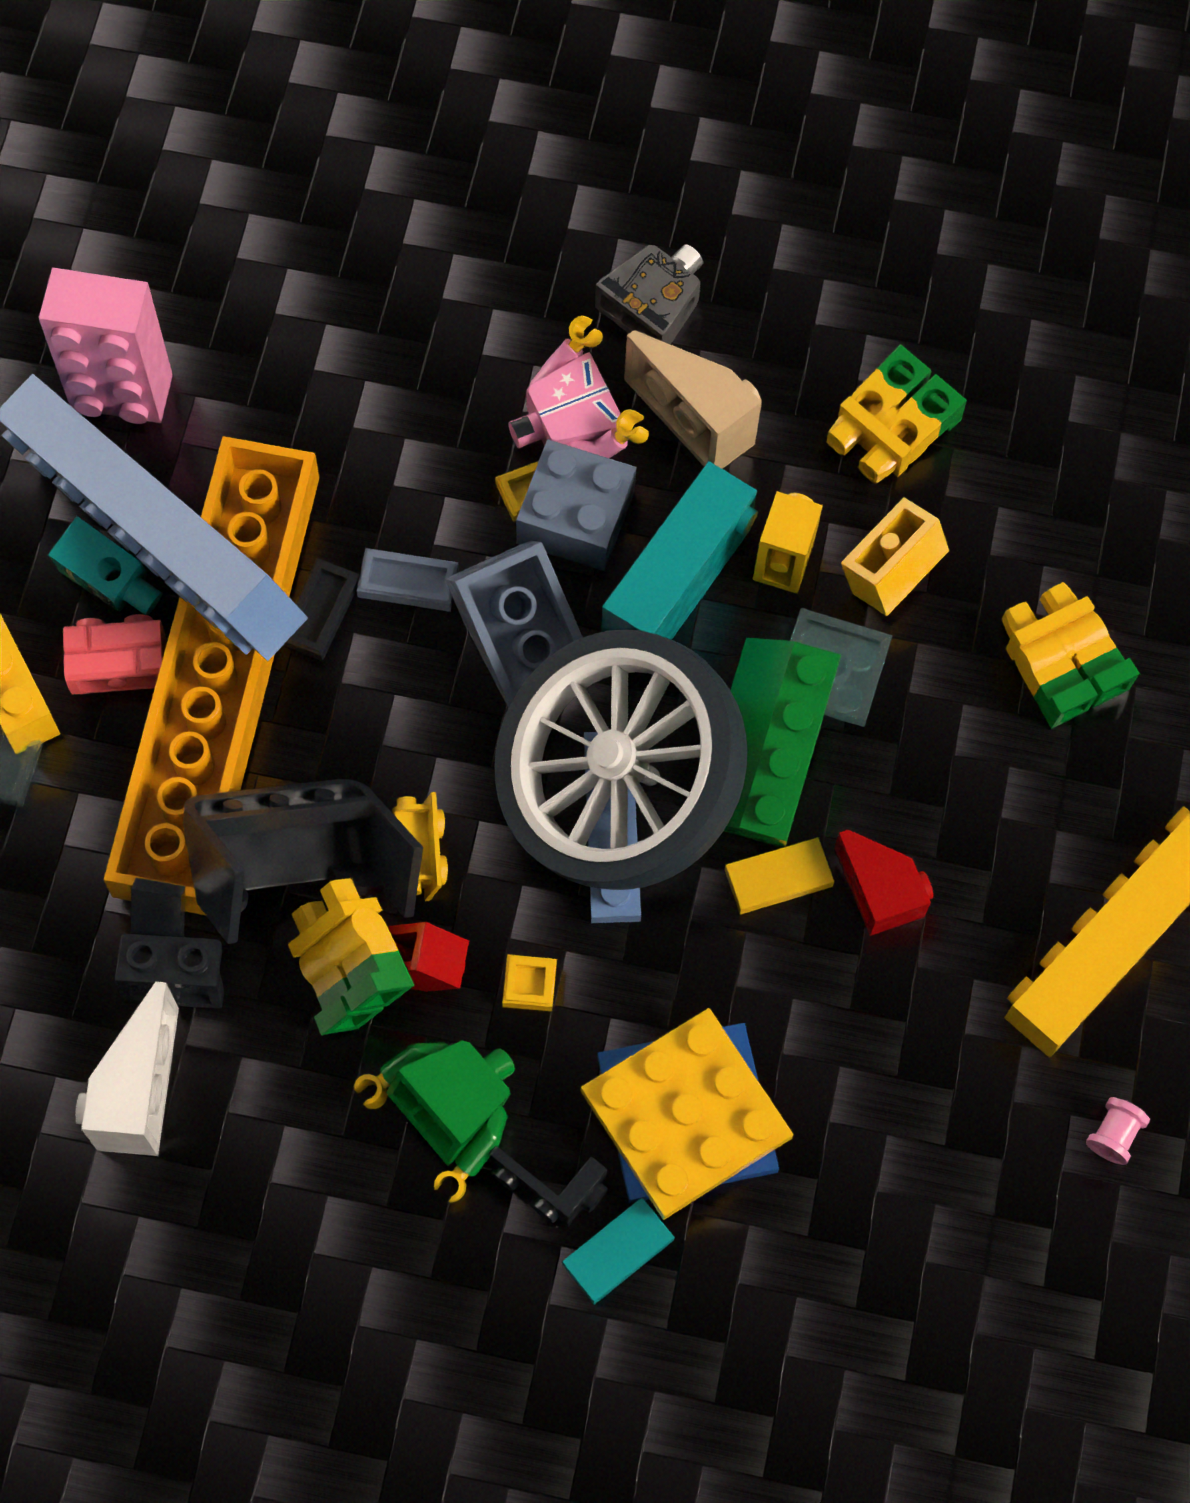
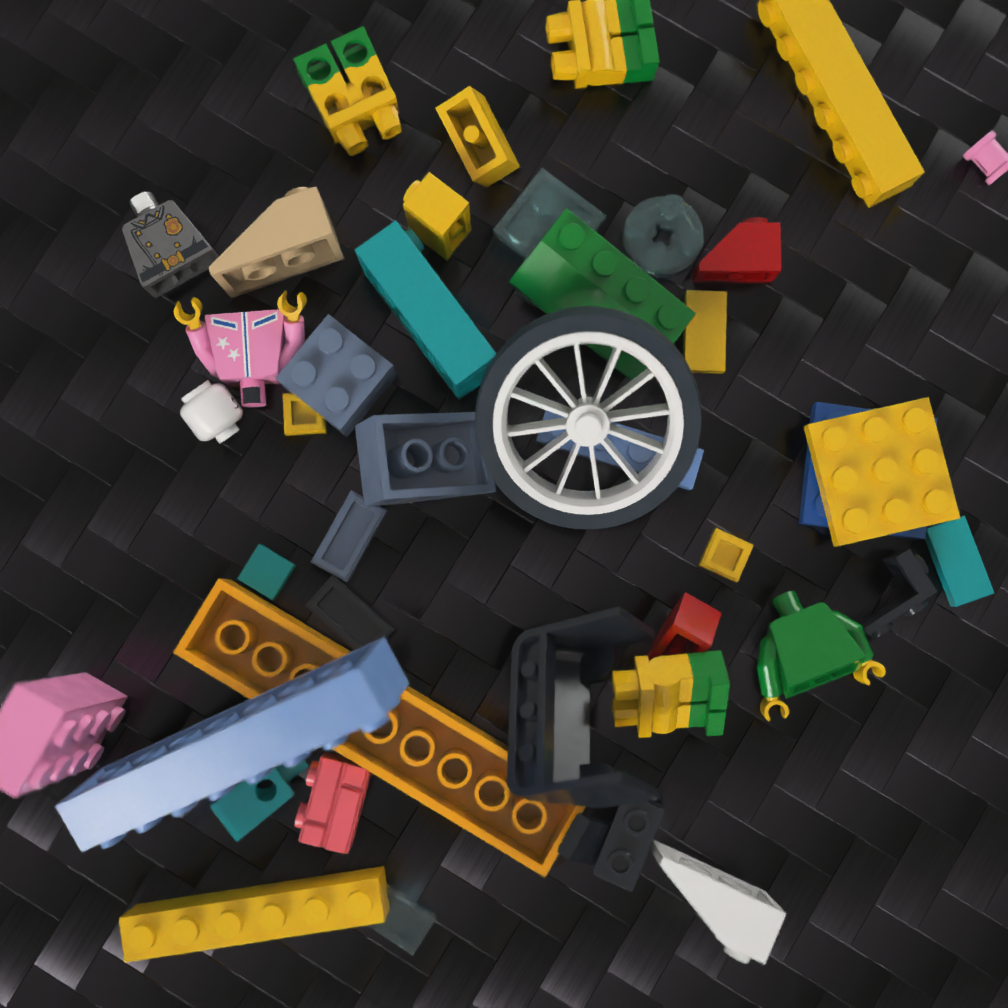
camera: 70 degrees left, 15 degrees up
yellow hinge [392,792,448,901] -> none
none -> white head [180,380,243,444]
none -> teal tile [237,544,296,600]
none -> clear light blue plate [622,194,704,279]

